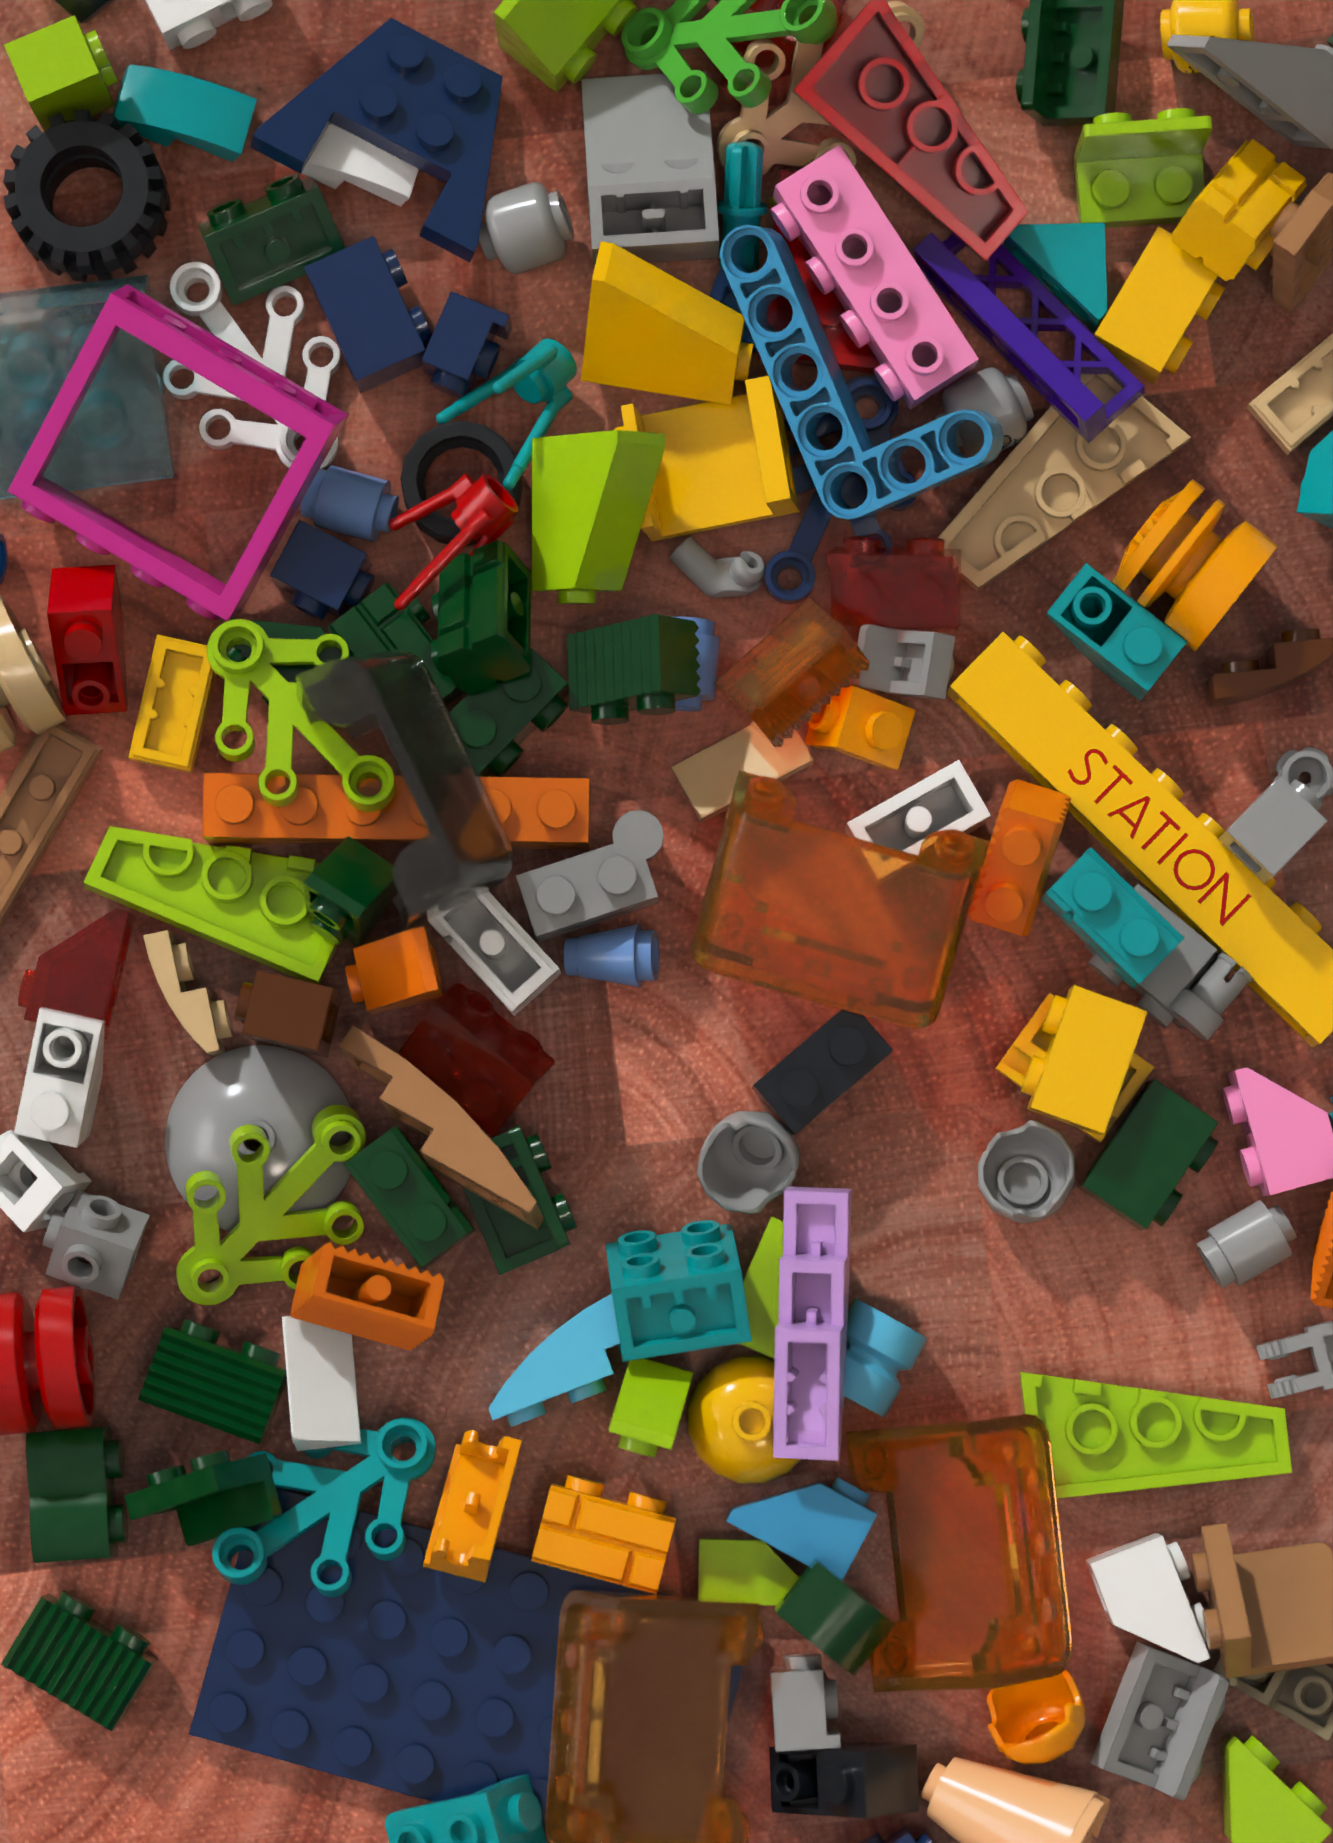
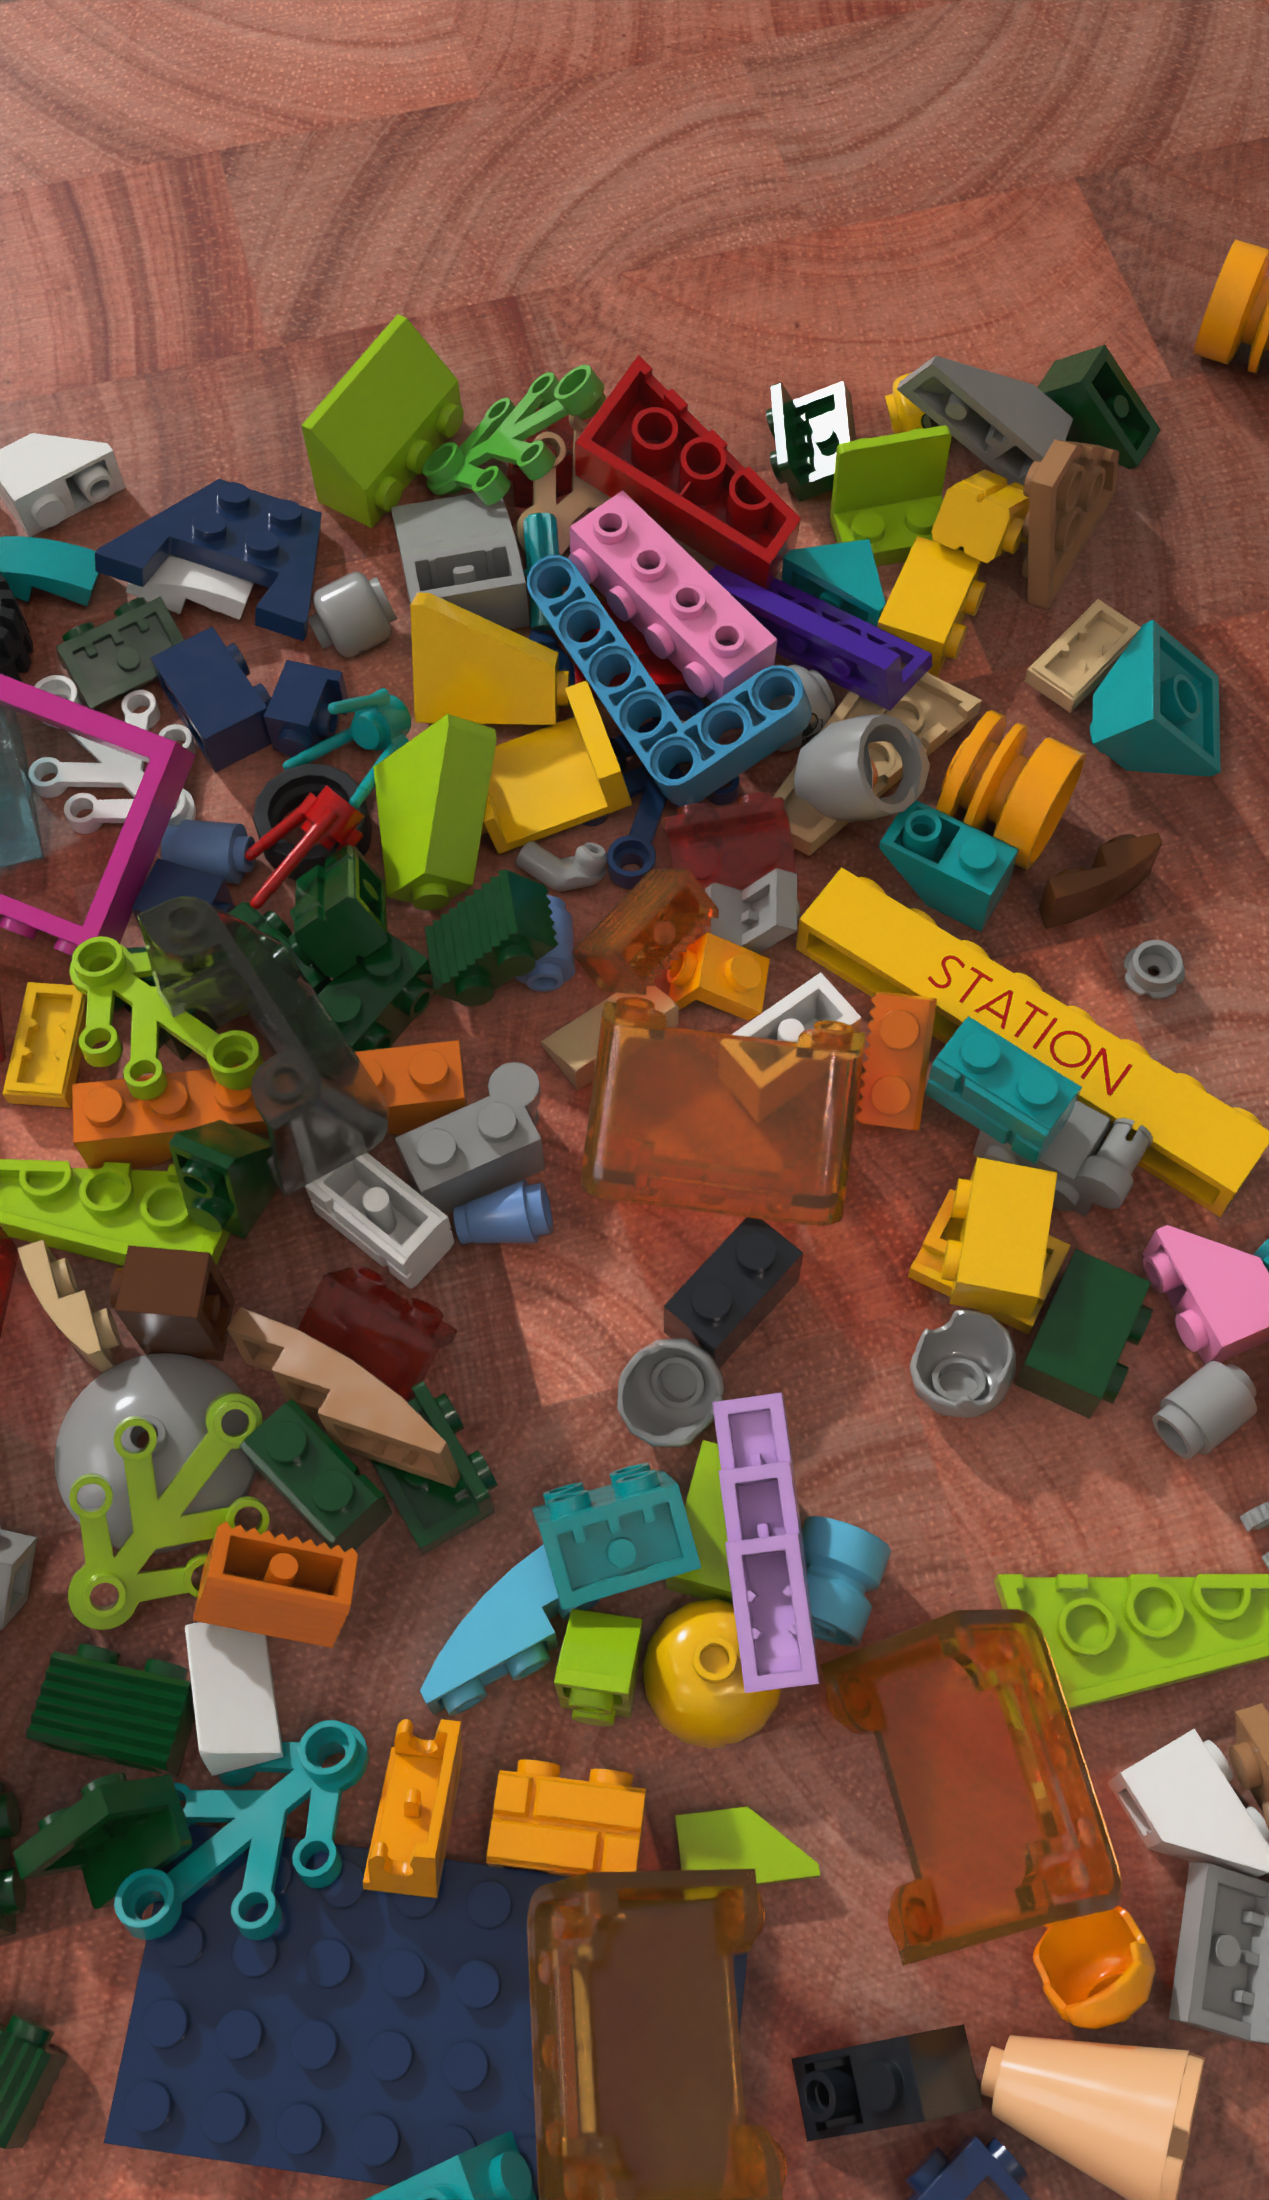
camera: 10 degrees left, 20 degrees down
orange slope [345,926,446,1015] -> none
dark azure slope [726,1477,878,1580] -> none
light grey brick [770,1653,841,1752] -> none
dark green brick [774,1558,896,1675] -> none
light grey slope [1218,776,1327,884] -> none
none -> light grey piece [794,715,930,822]

